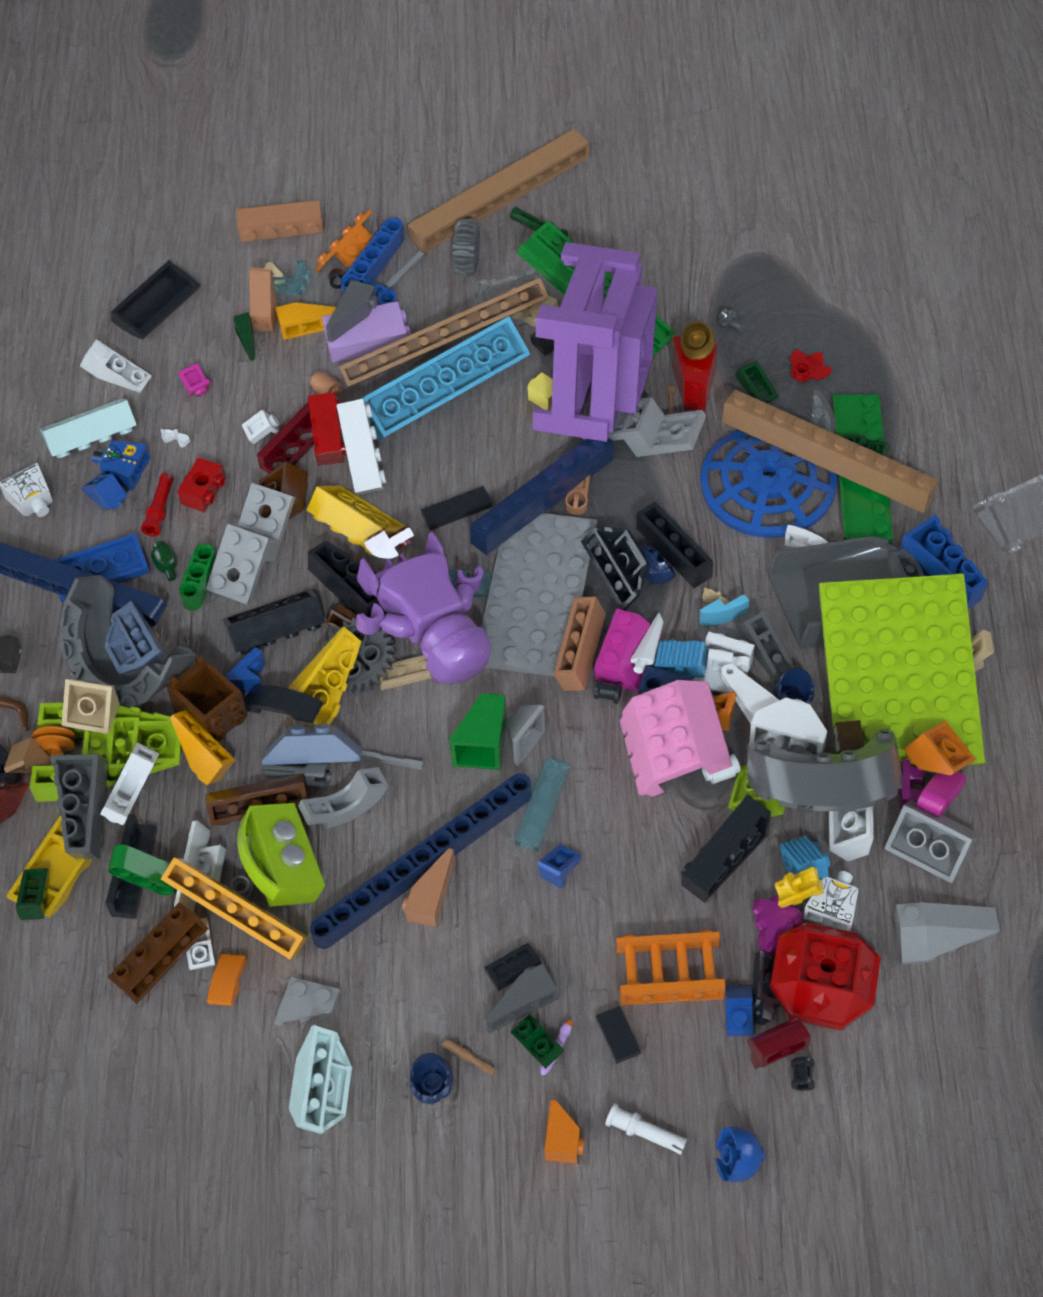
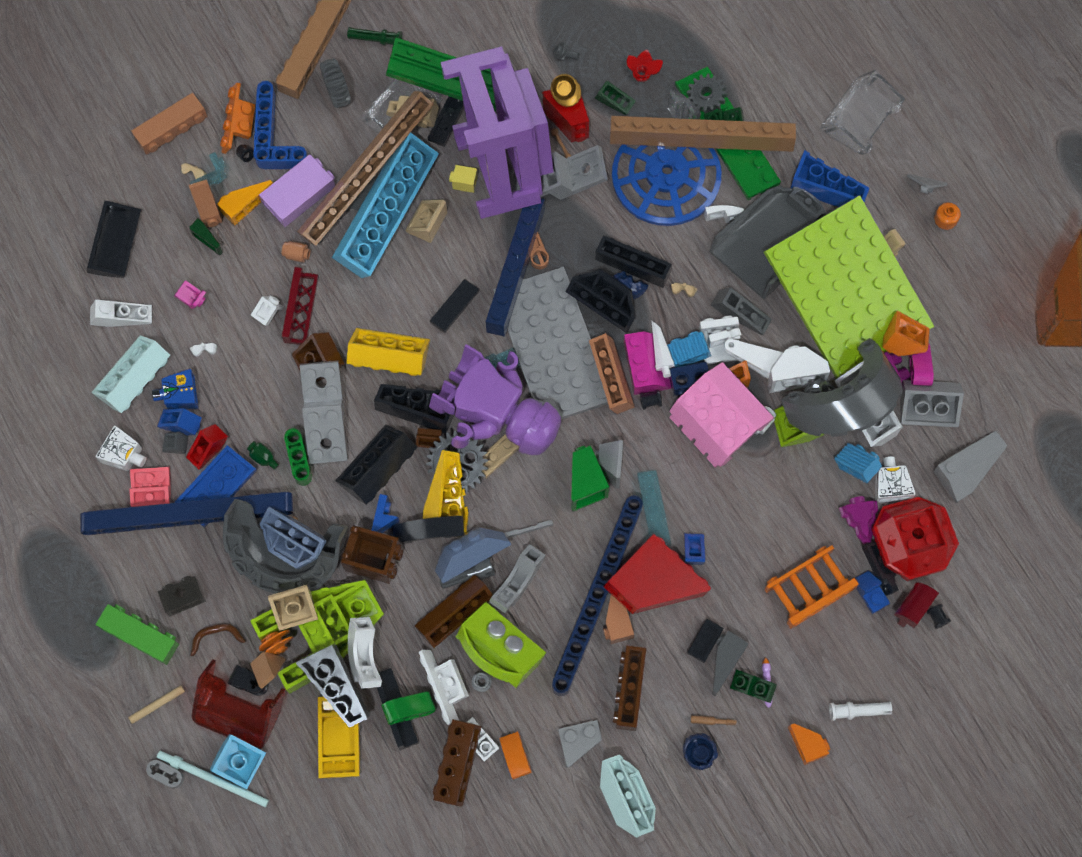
camera: 30 degrees left, 15 degrees up
dark green slope [15,868,49,920] -> none
red pin [140,473,174,537] -> none
light orange brick [161,857,308,959] -> none
light orange slope [170,710,235,786] -> none
red brick [177,457,226,512] -> none
red wedge [308,392,347,466] -> none
dark grey slope [326,280,378,342] -> none
white brick [337,399,387,495] -> none
brick [364,524,414,558] -> none
light grey piece [385,251,425,289] -> none
black tile [596,1006,641,1064] -> none
black wedge [681,794,771,903] -> none
medium azure slope [699,594,750,626] -> none
blue cylinder [716,1127,765,1182] -> none
dark blue hair [773,668,815,705] -> none
yellow hips [775,867,824,908] -> none
dark brown brick [833,720,864,754] -> none
none -> coral slope [129,467,171,507]
none -> dark grey slope [162,432,188,454]
none -> red slope [186,424,228,470]
none -> tan slope [405,200,447,243]
none -> red slope [604,534,711,614]
none -> reddish brown brick [613,645,646,731]
none -> dark grey gear [687,74,727,113]

